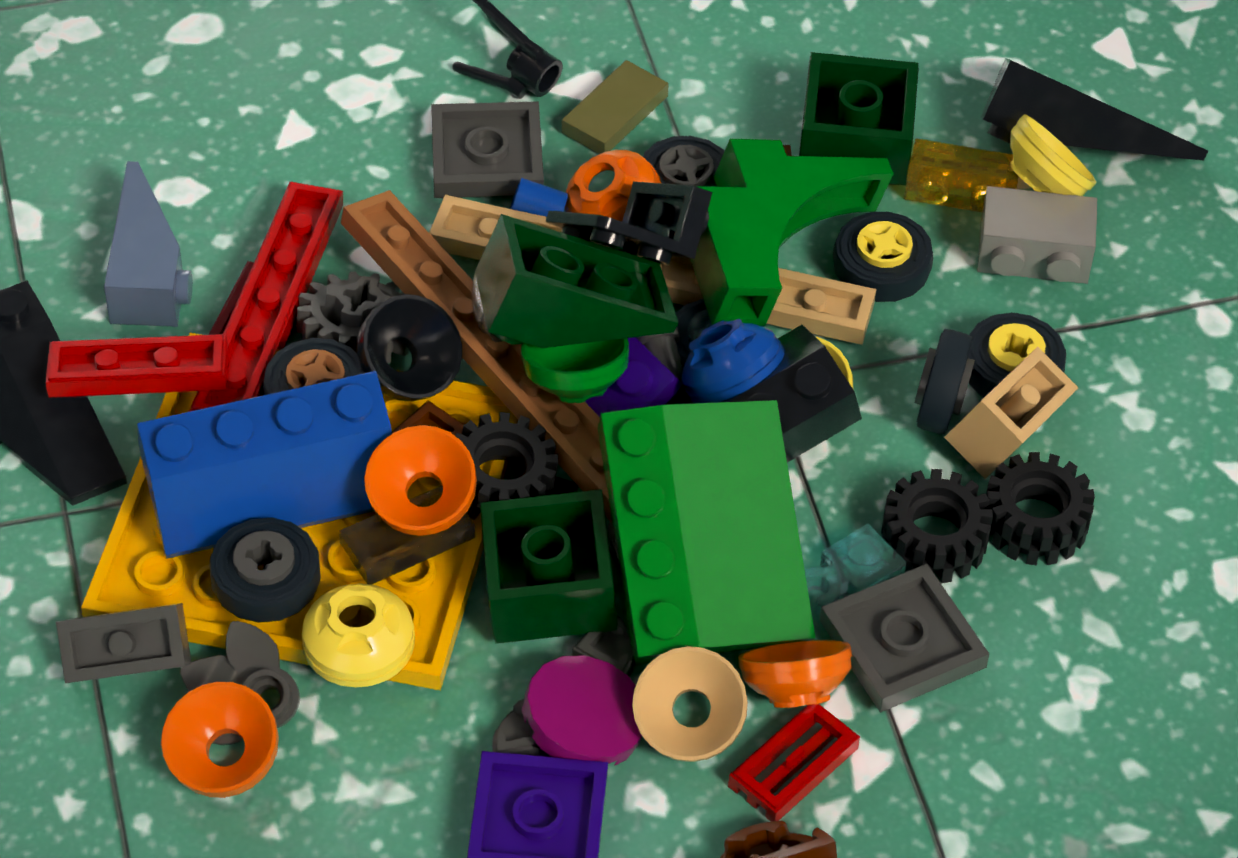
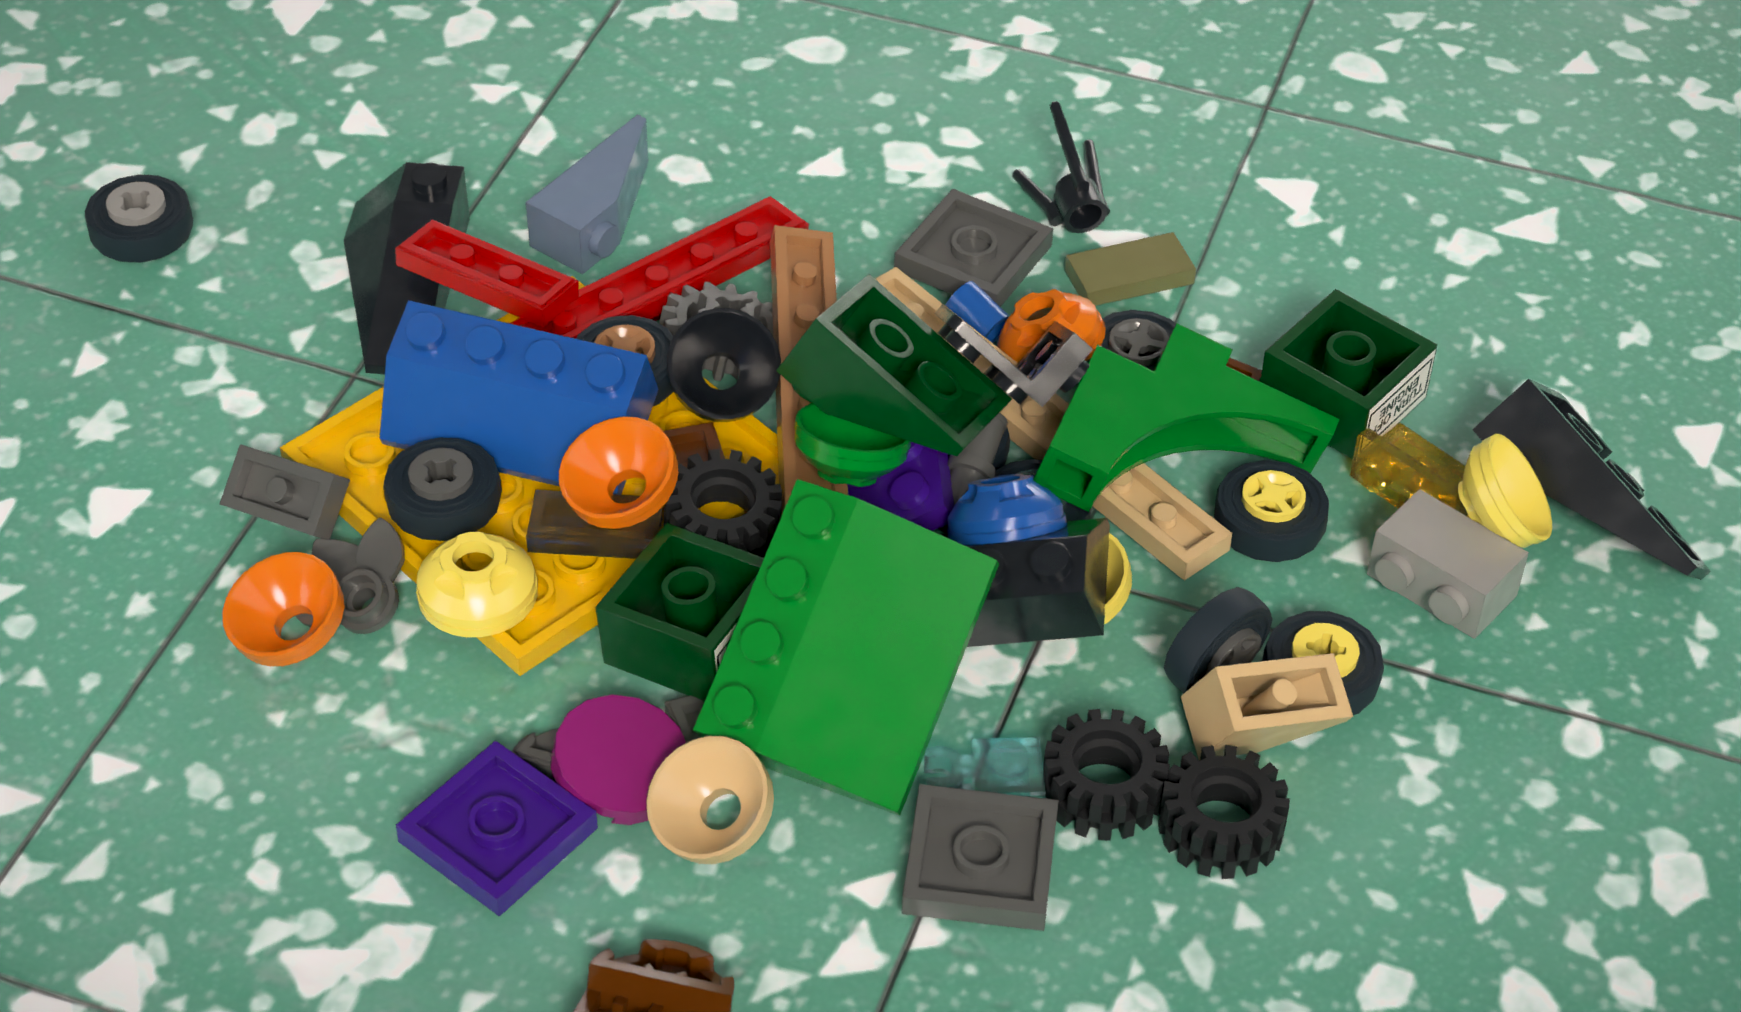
camera: 35 degrees right, 5 degrees down
red tile [728,704,860,822] -> none
orange piece [738,640,852,708] -> none

